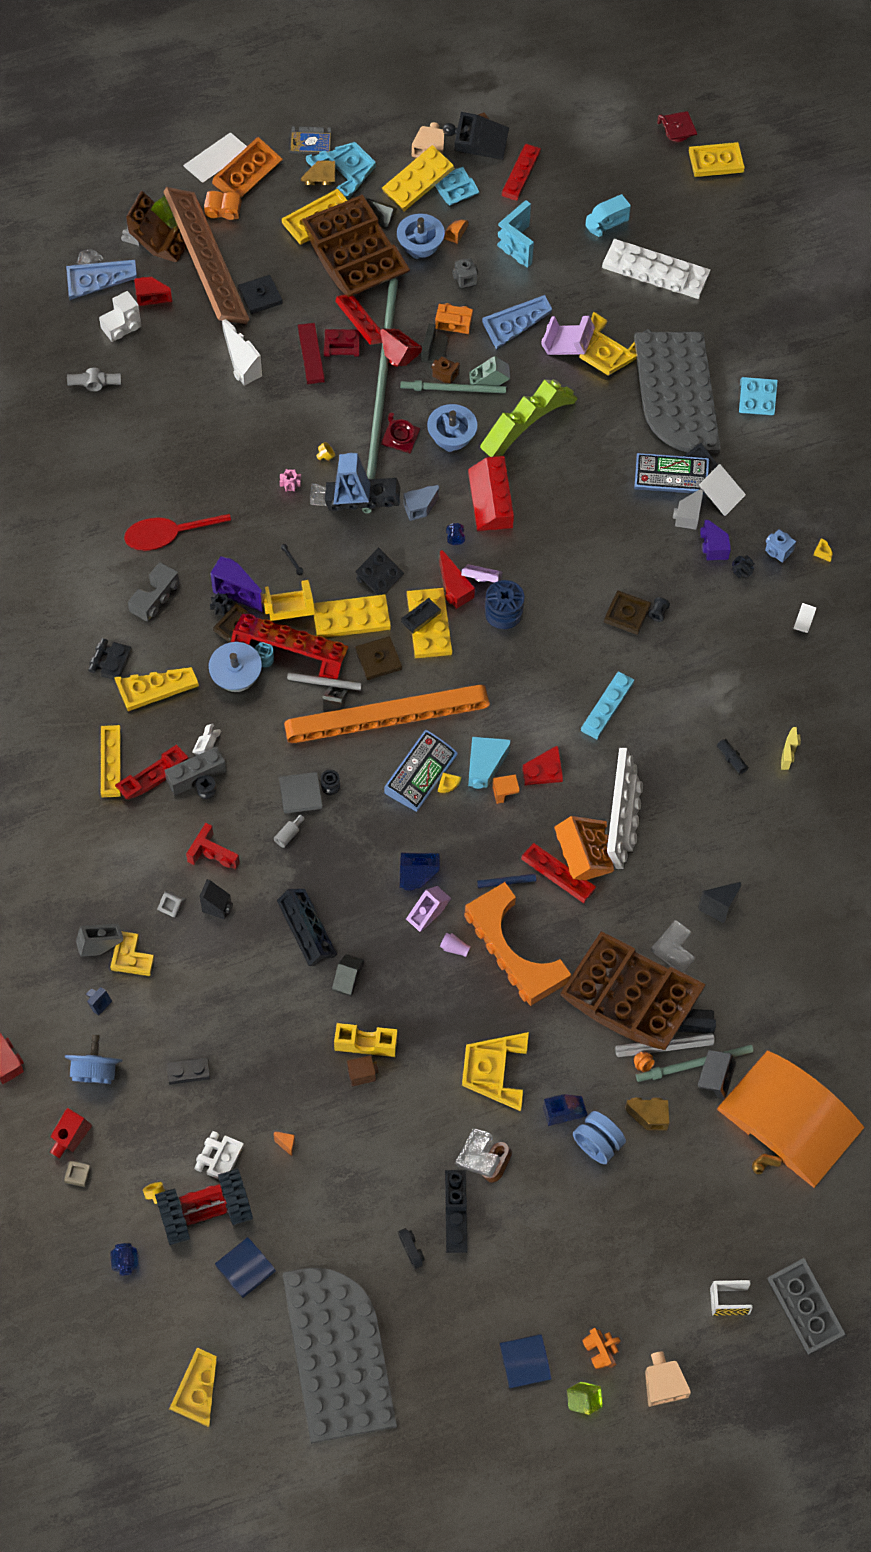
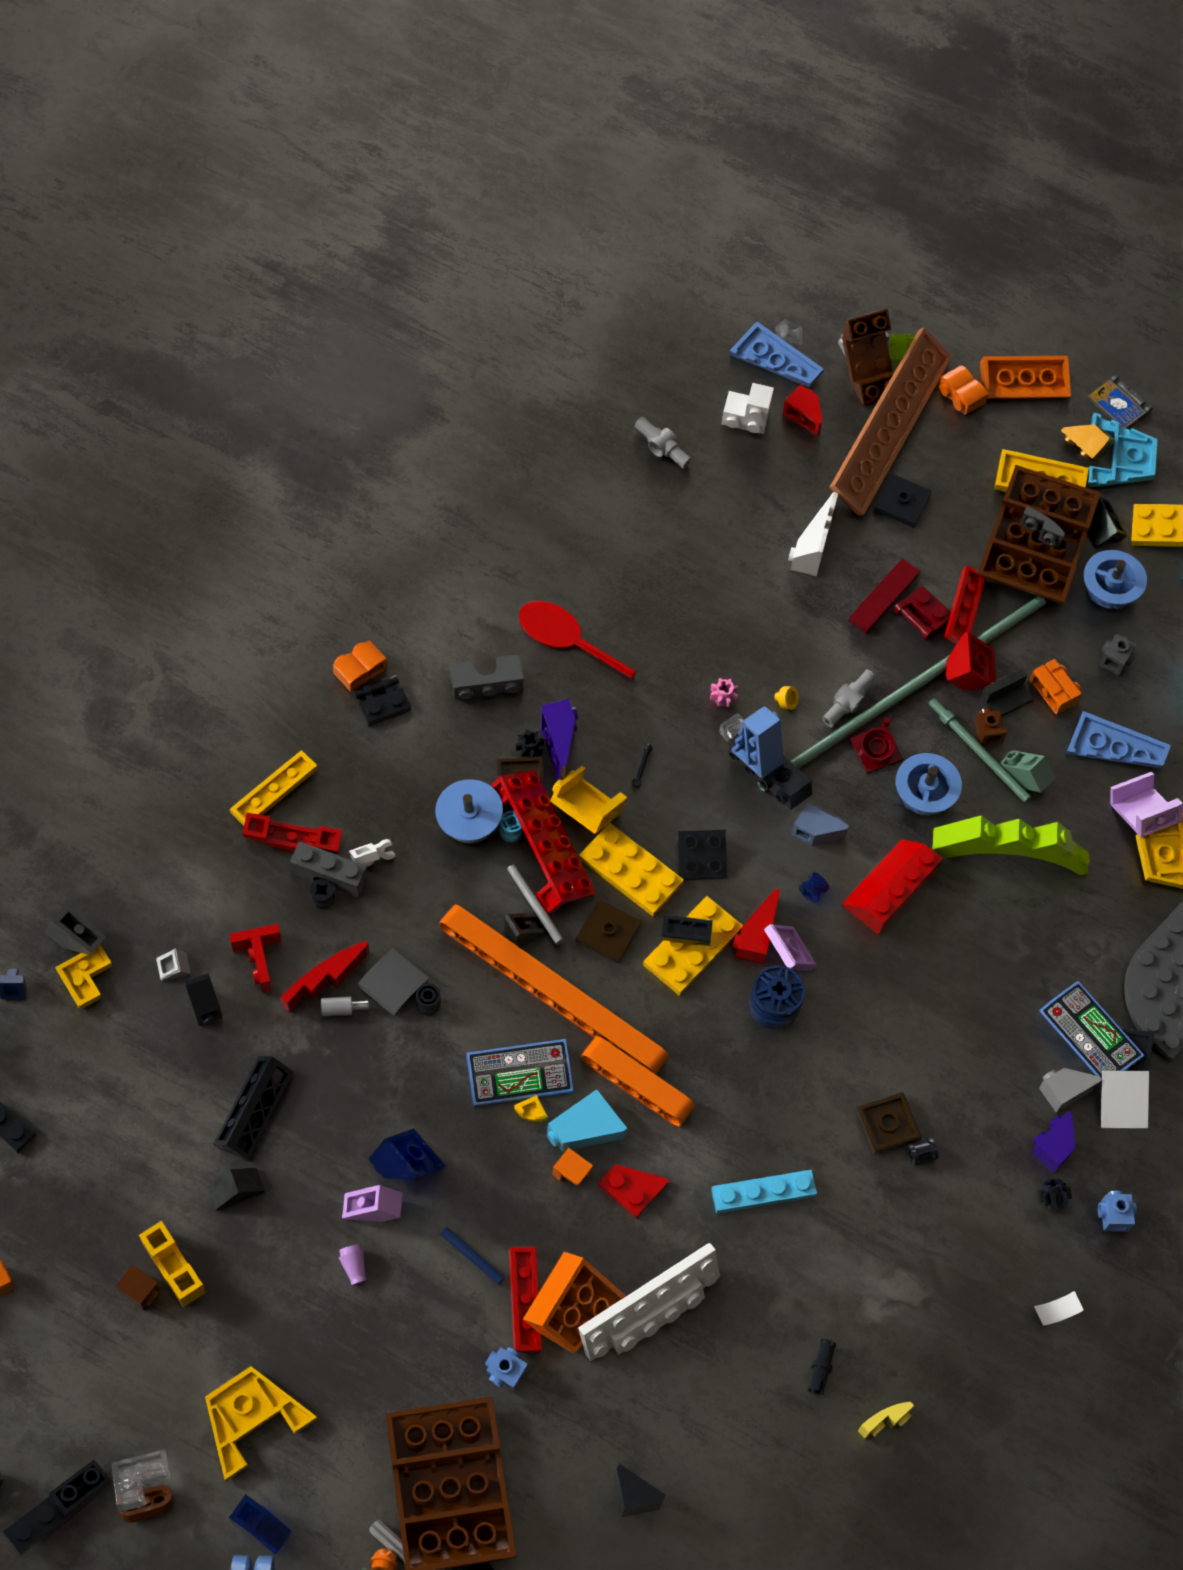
camera: 45 degrees right, 0 degrees up
yellow wing [114,667,199,711] -> none
white sticker [183,133,247,182] -> none
orange brick [444,219,469,244] -> none
orange arch [464,882,571,1006] -> none
clear plate [651,920,695,973] -> none
yellow tile [814,538,833,562] -> none
none -> red slope [280,941,369,1012]
none -> orange brick [333,640,387,692]
none -> medium blue brick [485,1347,528,1390]
none -> orange beam [581,1036,695,1127]
none -> light grey pin [822,669,876,728]
none -> dark grey slope [1020,506,1065,547]

